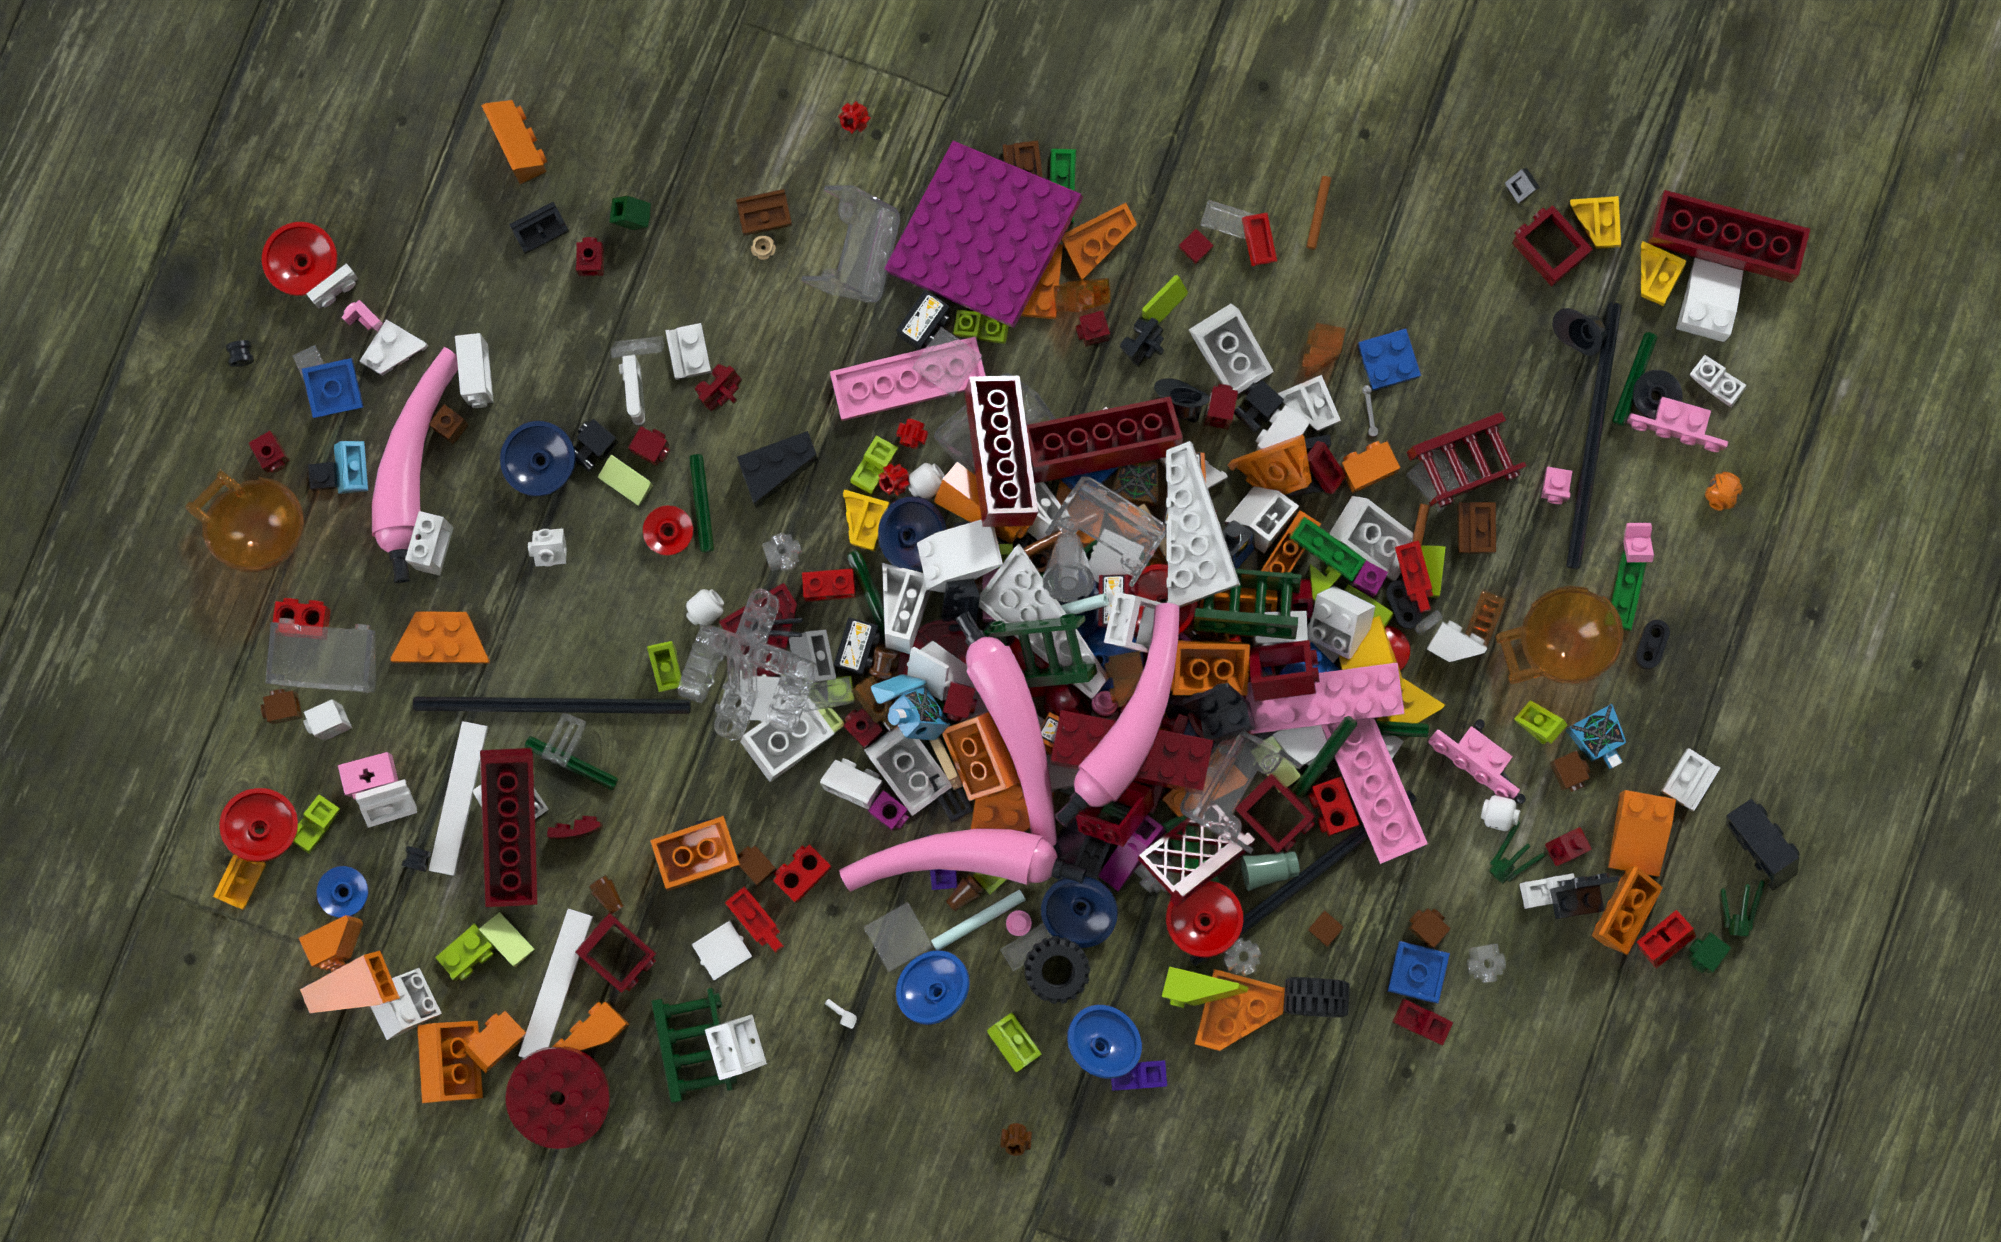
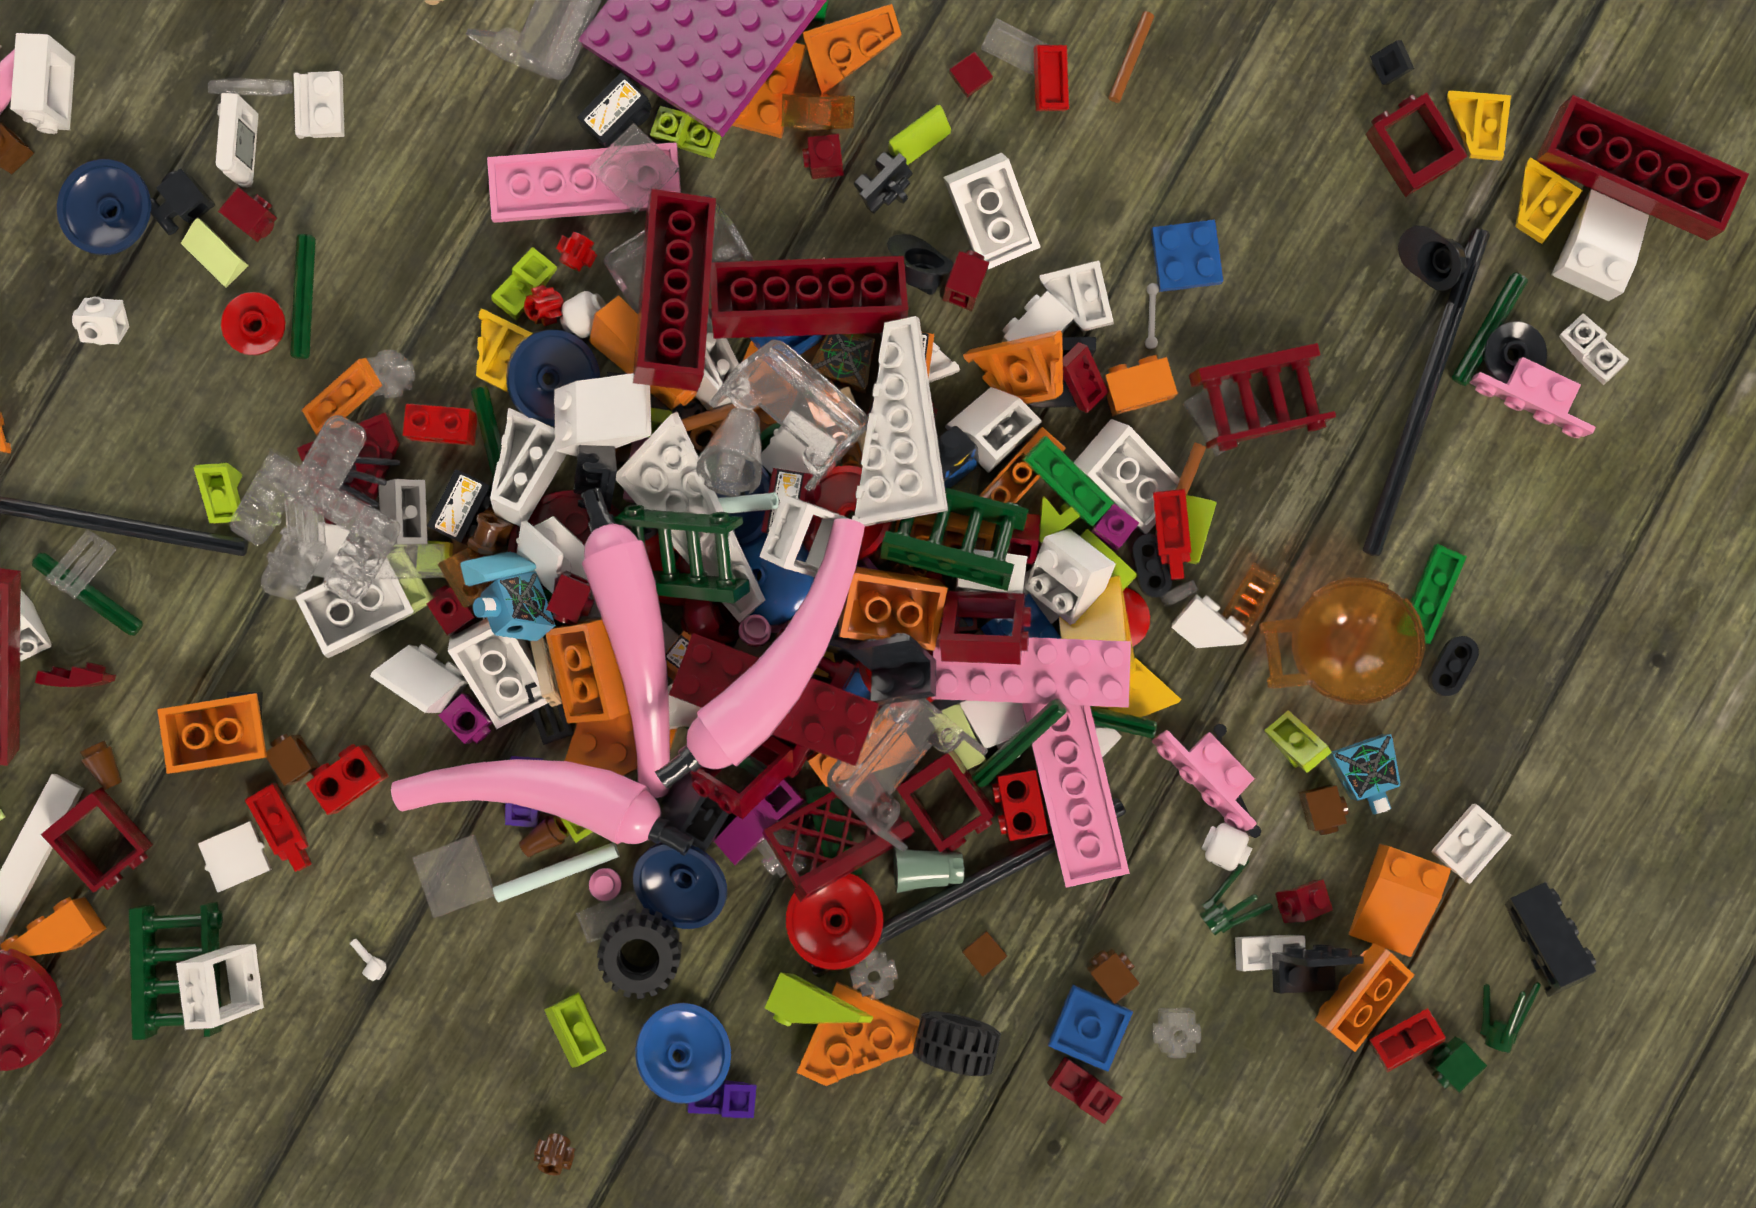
camera: 10 degrees right, 5 degrees up
white head [686,589,724,627] -> none
dark red hips [695,364,742,412] -> none
black wedge [737,431,818,508] -> none
blue dish [896,951,969,1025] -> none
clear orange slope [1105,651,1143,708] -> none
black brick [1234,380,1284,433] -> none
clear orange slope [1301,323,1346,377] -> none
reddish brown plate [1458,502,1496,554] -> none
bright pink bracket [1541,467,1572,504] -> none
bright pink bracket [1623,523,1654,562] -> none
orange head [1705,472,1743,511] -> none
none -> orange tile [302,358,382,437]

